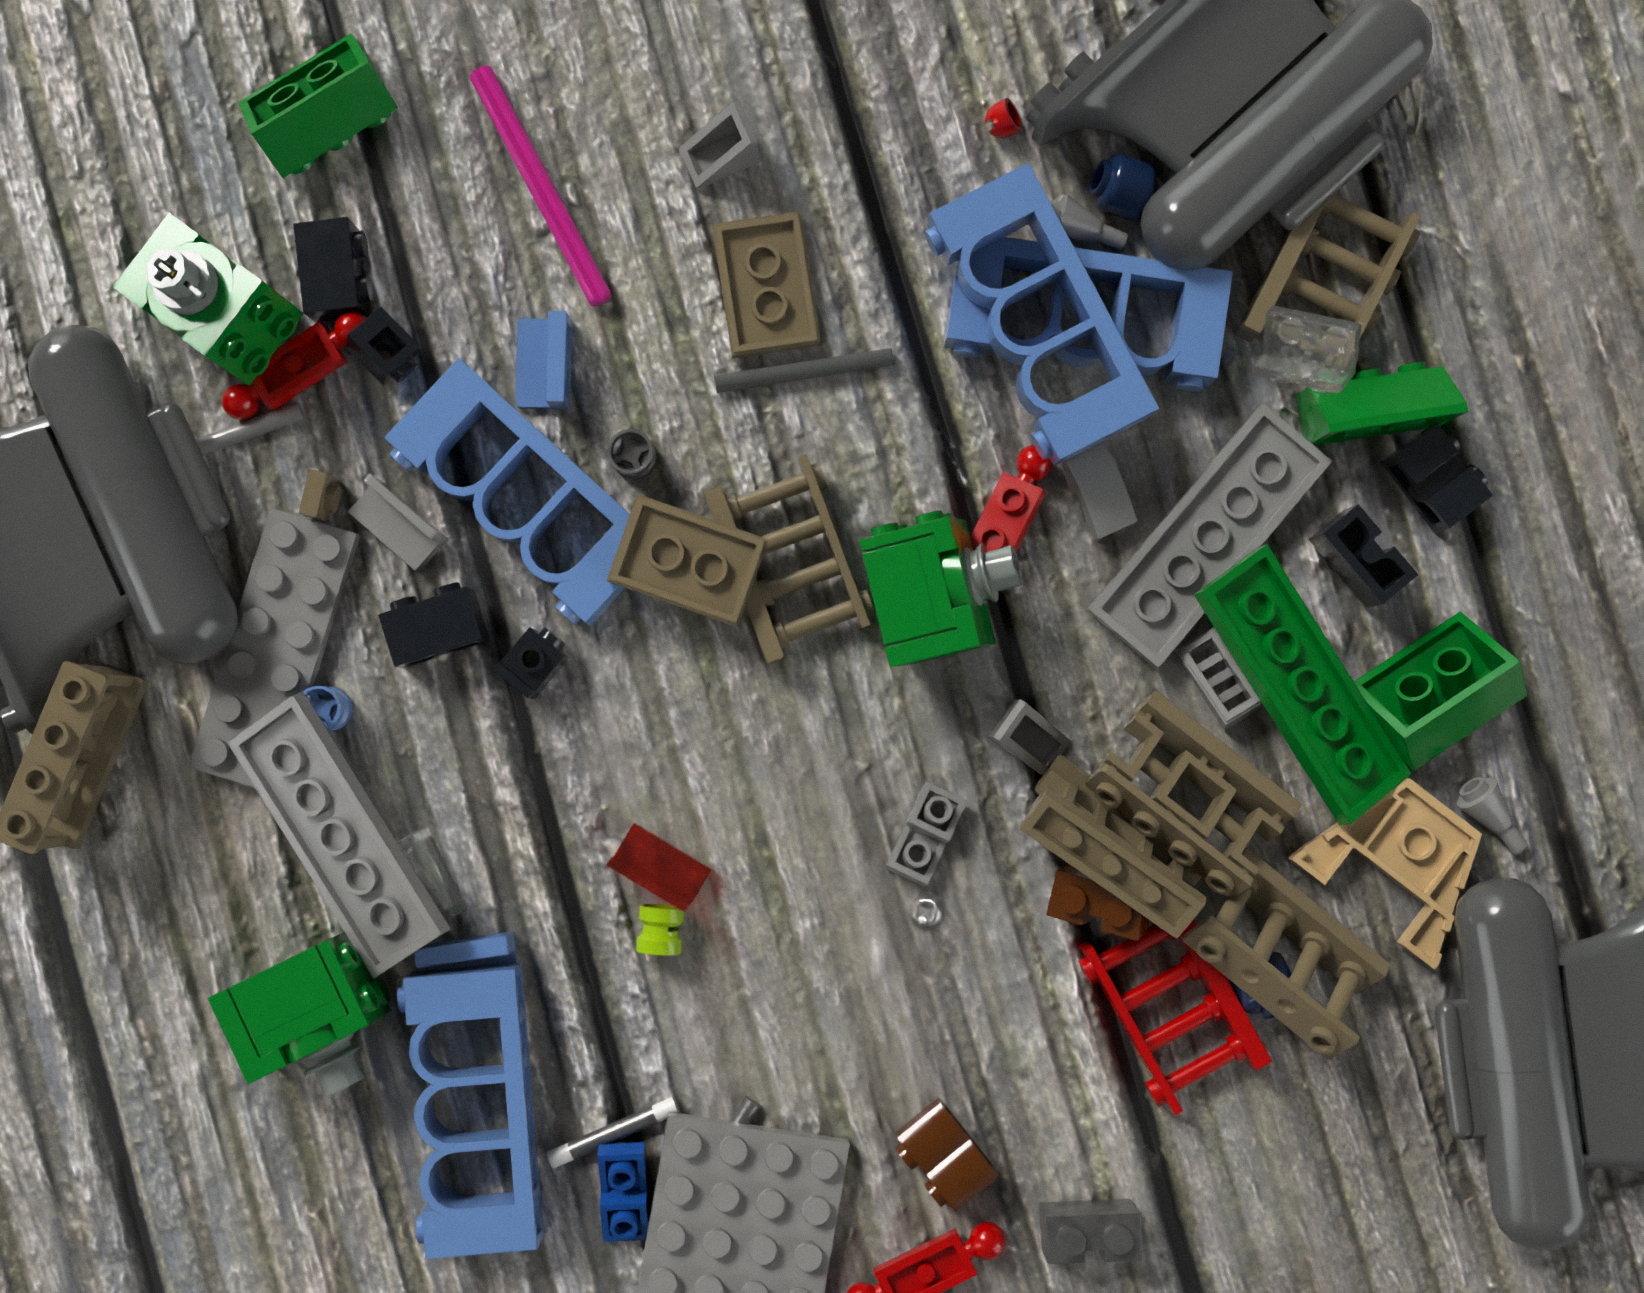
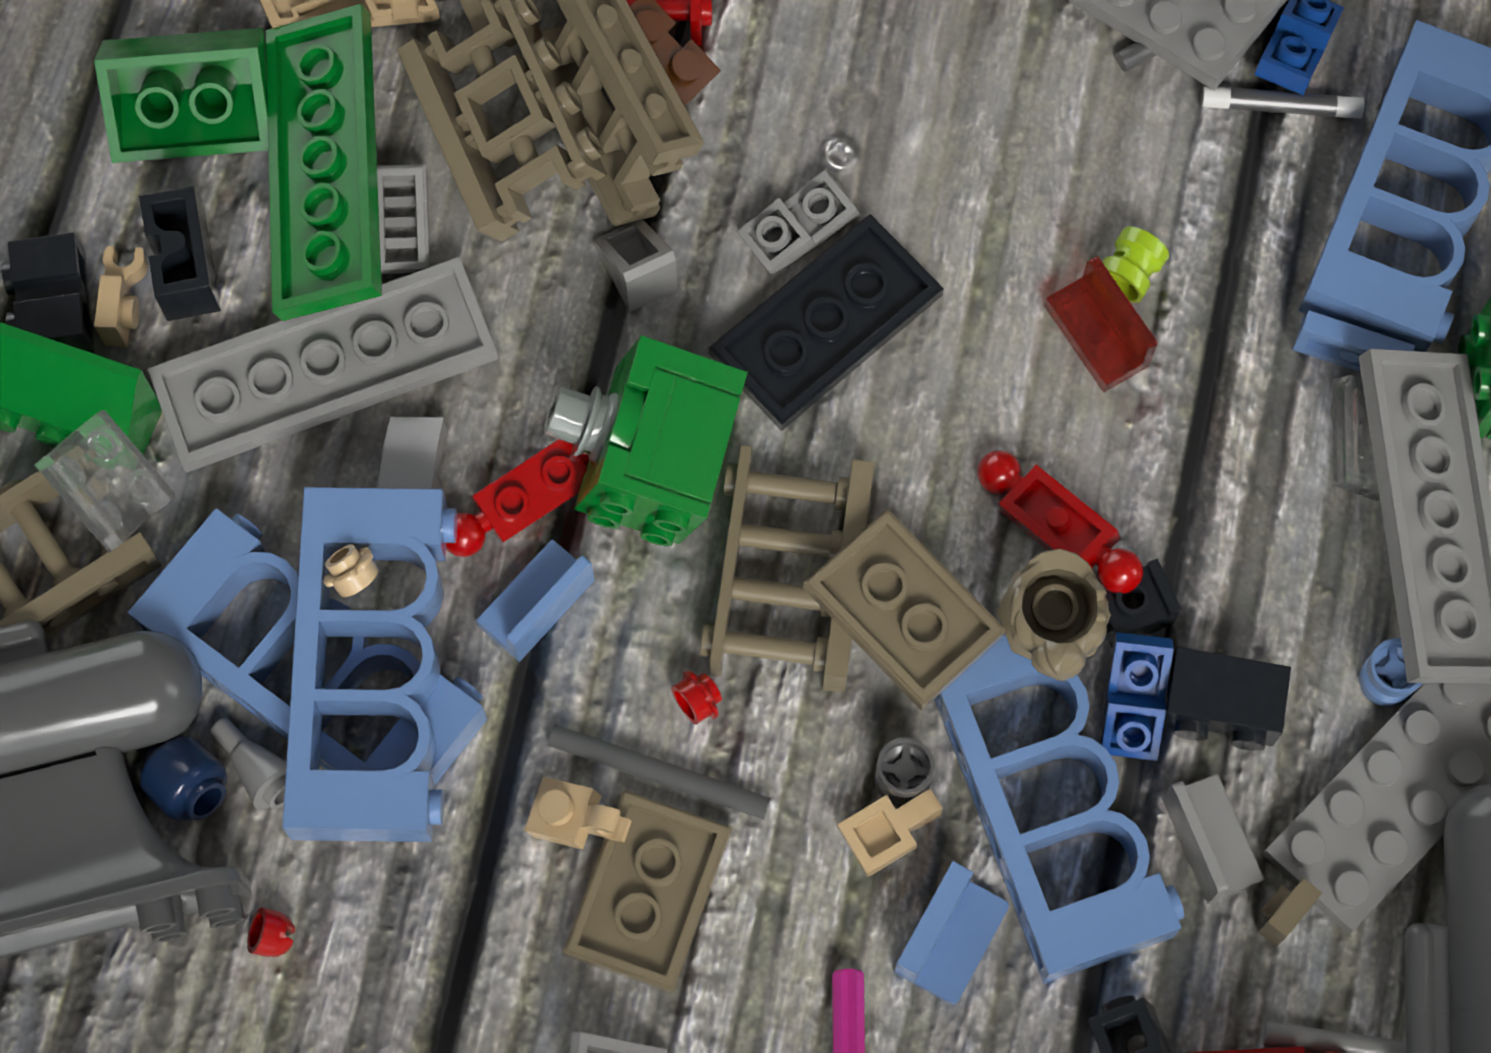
camera: 150 degrees left, 15 degrees down
none -> tan plate [94,246,148,348]
none -> tan plate [323,544,379,597]
none -> medium blue panel [476,539,595,662]
none -> tan plate [524,777,632,850]
none -> red plate [671,670,722,725]
none -> black tile [708,214,944,431]
none -> tan plate [837,789,943,878]
none -> red plate [977,450,1143,594]
none -> dark tan piece [997,549,1111,681]
none -> blue slope [1101,632,1174,761]

